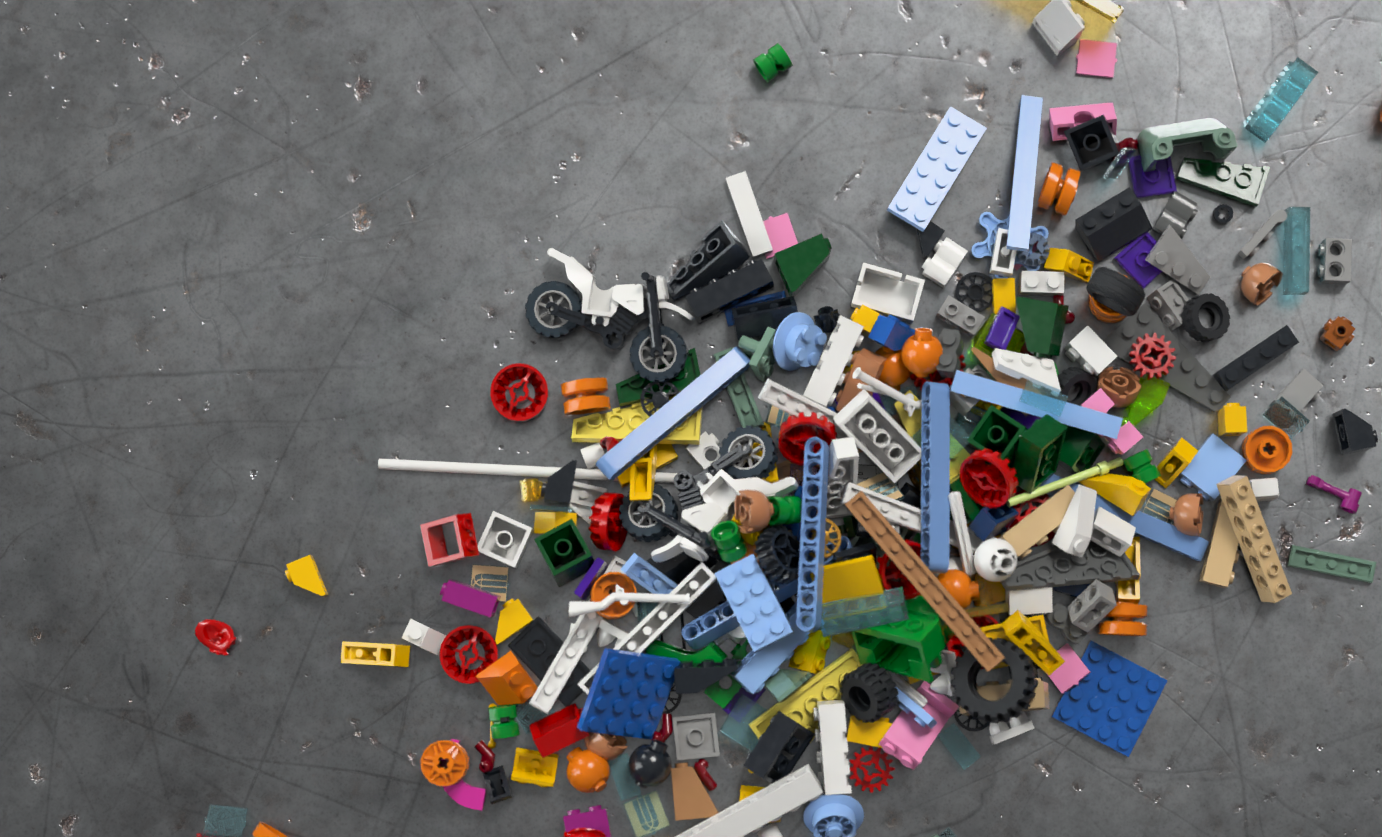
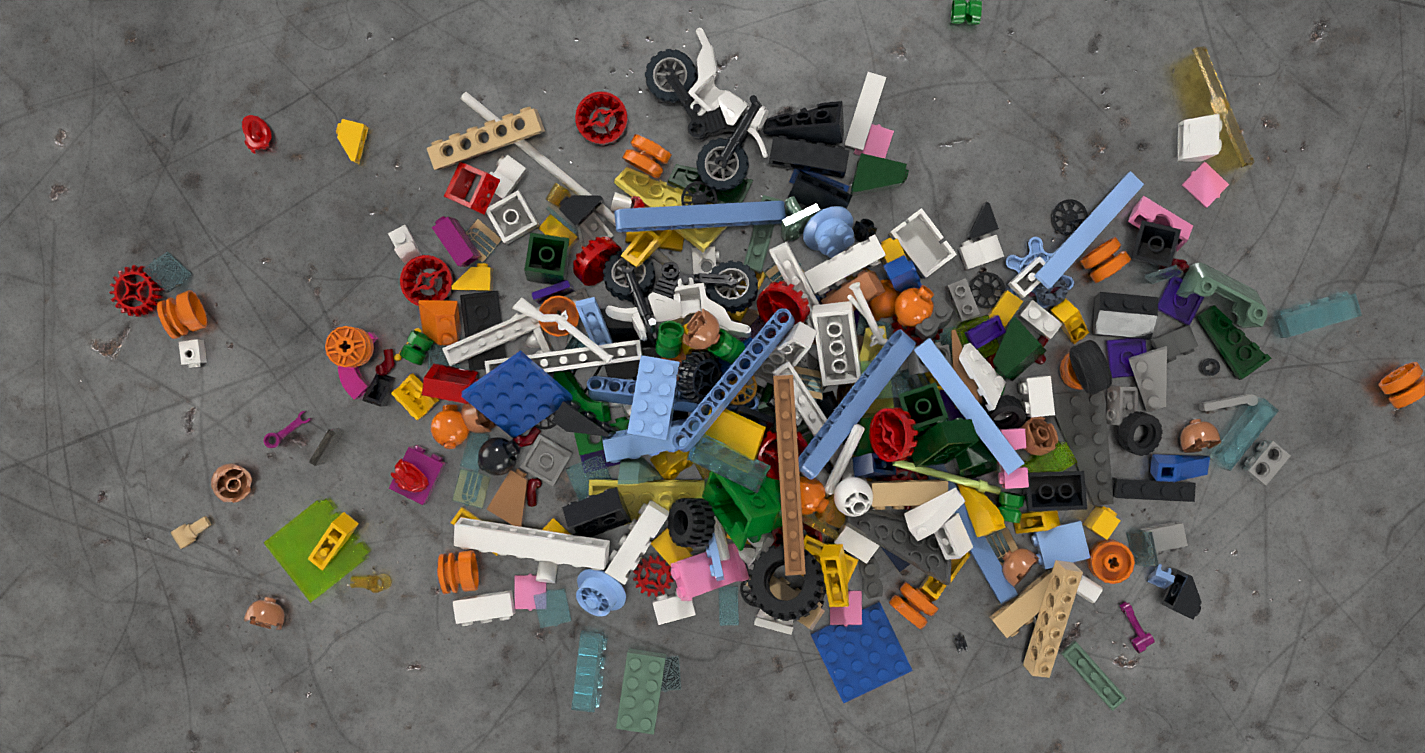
camera: 30 degrees right, 5 degrees up
yellow slope [341,641,410,667] -> none
plate [887,107,987,232] -> none
clear light blue tile [1019,381,1068,417] -> none
light grey brick [1068,579,1117,632] -> none
red gear [1128,333,1176,380] -> none
dark orange brick [1319,316,1356,352] -> none
none -> tan brick [427,107,545,170]
none -> white brick [489,155,528,199]
none -> white brick [653,591,696,625]
none -> black bush [954,634,968,653]
none -> black slope [1023,471,1087,512]
none -> black wheel [1052,199,1088,235]
none -> light blue tile [1147,564,1175,589]
none -> blue slope [1150,454,1210,482]

